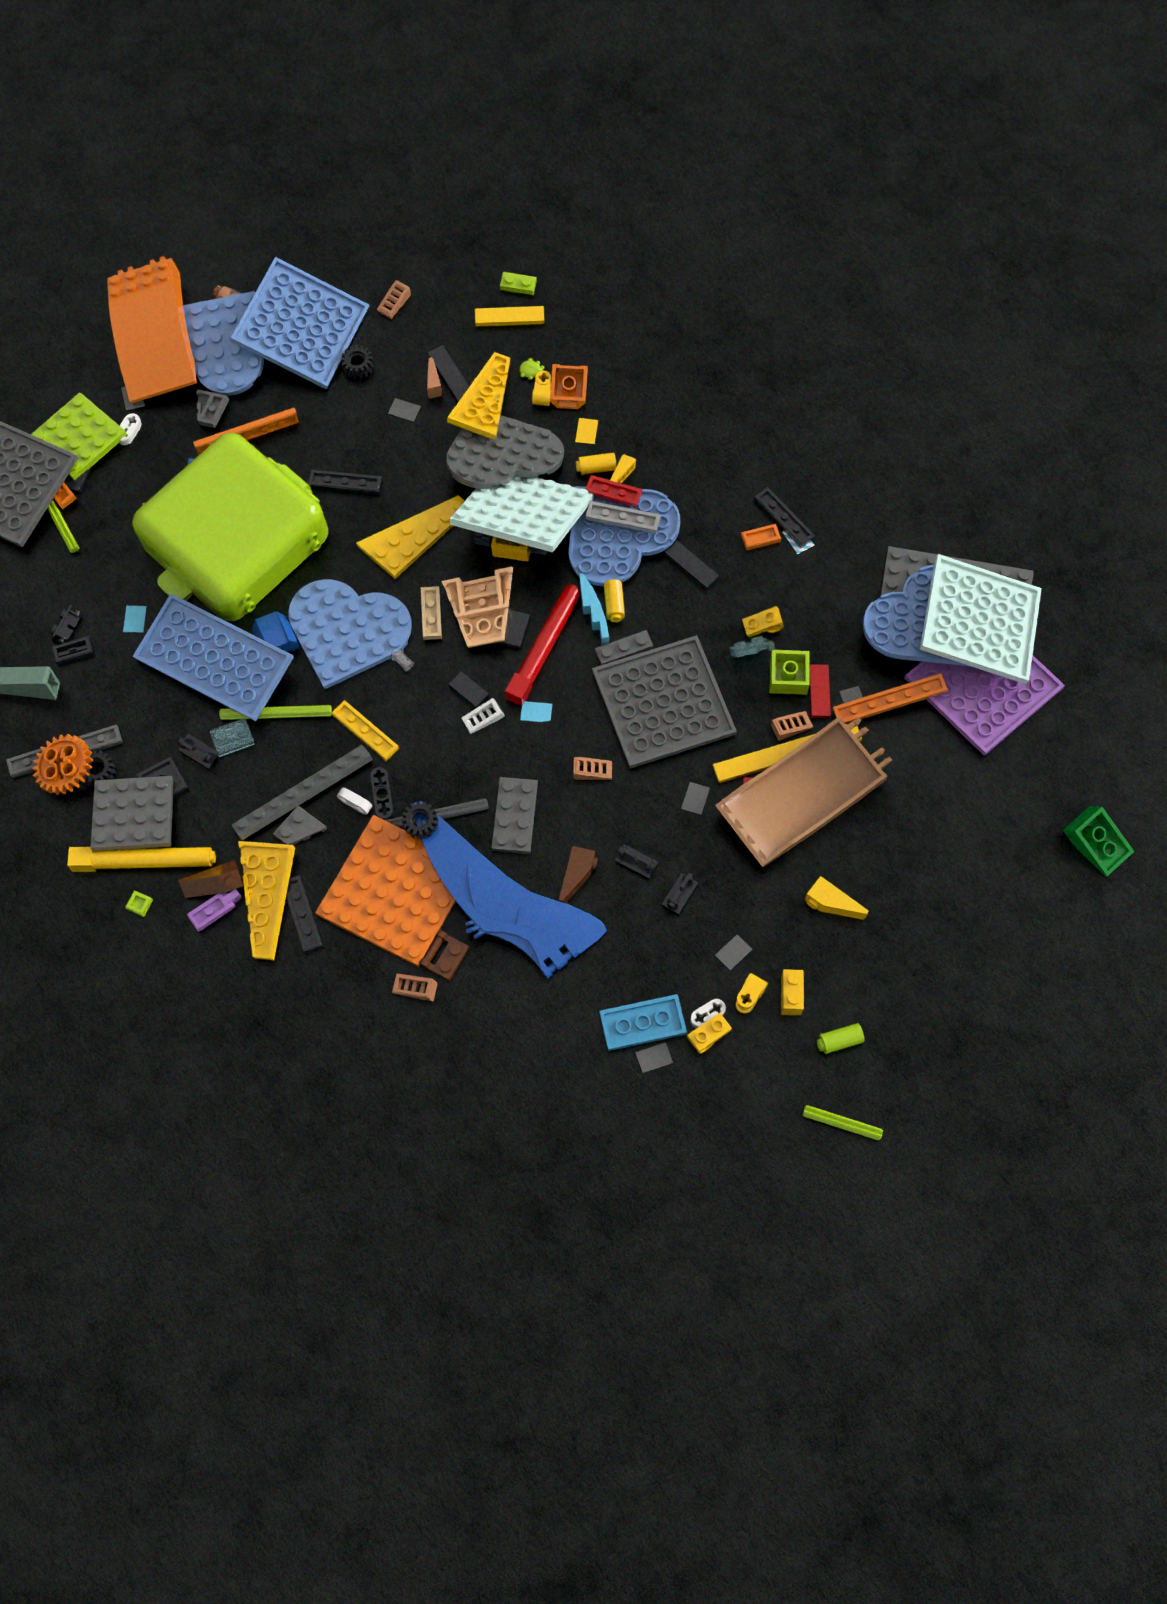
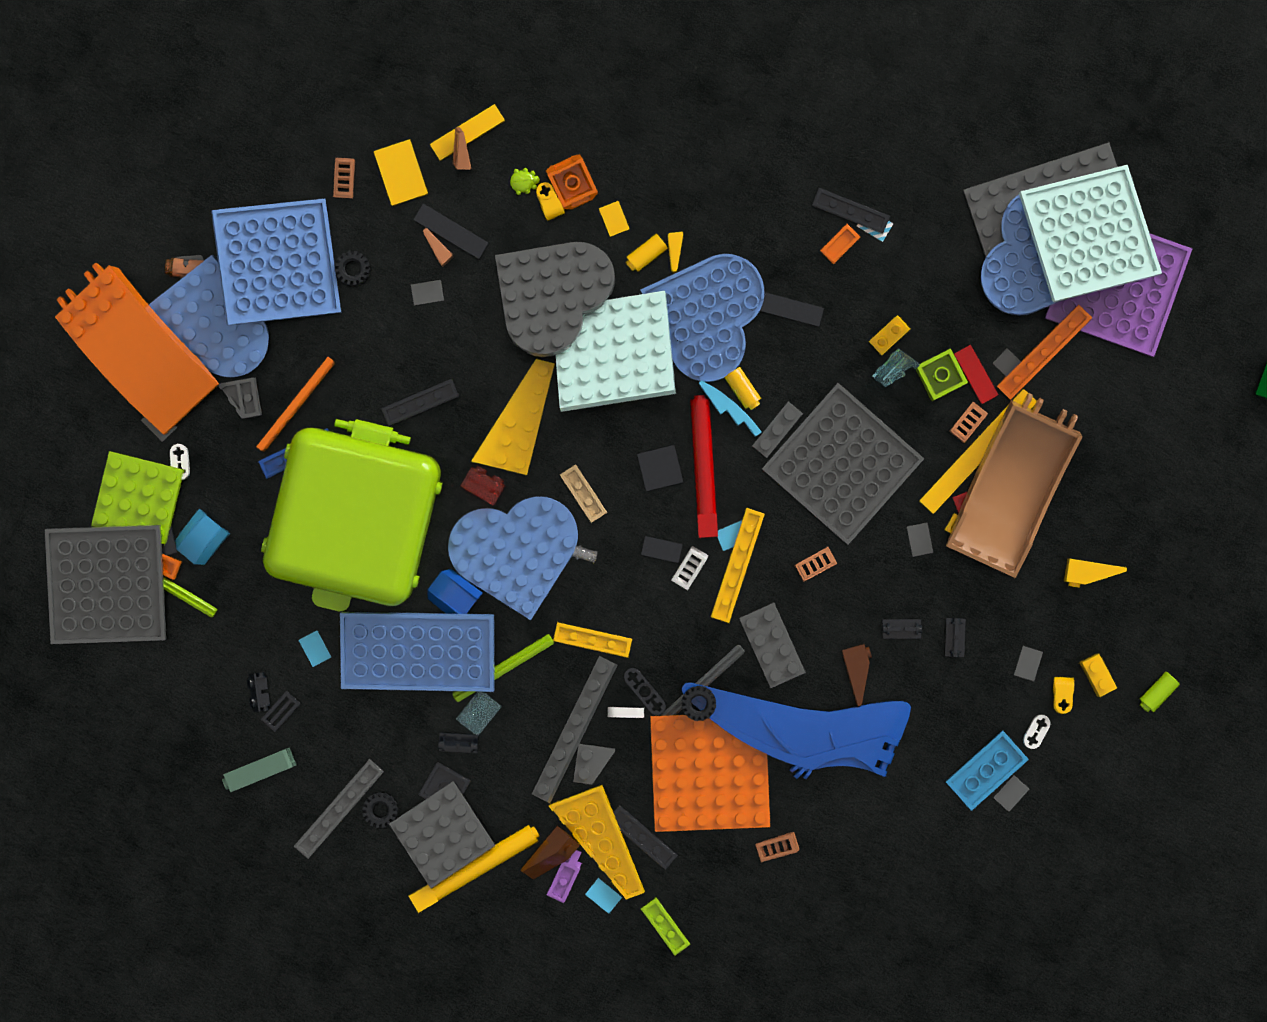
camera: 25 degrees left, 20 degrees up
orange gear [32,734,93,795] -> none
lime tile [125,891,153,917] -> none
reddish brown plate [419,930,469,982] -> none
light nougat wedge [442,567,513,648] -> none
yellow wing [447,352,510,441] -> none
lime plate [500,272,537,295] -> none
red plate [586,475,642,508] -> none
light grey plate [586,501,661,534] -> none
yellow plate [687,1013,732,1053] -> none
lime axle [803,1105,883,1140] -> none
none -> dark azure slope [175,509,230,565]
none -> yellow tile [374,139,428,206]
none -> nougat slope [453,127,471,170]
none -> clear red brick [460,465,505,506]
none -> medium azure sticker [585,878,622,913]
none -> lime tile [641,898,690,955]
none -> yellow tile [711,508,765,623]

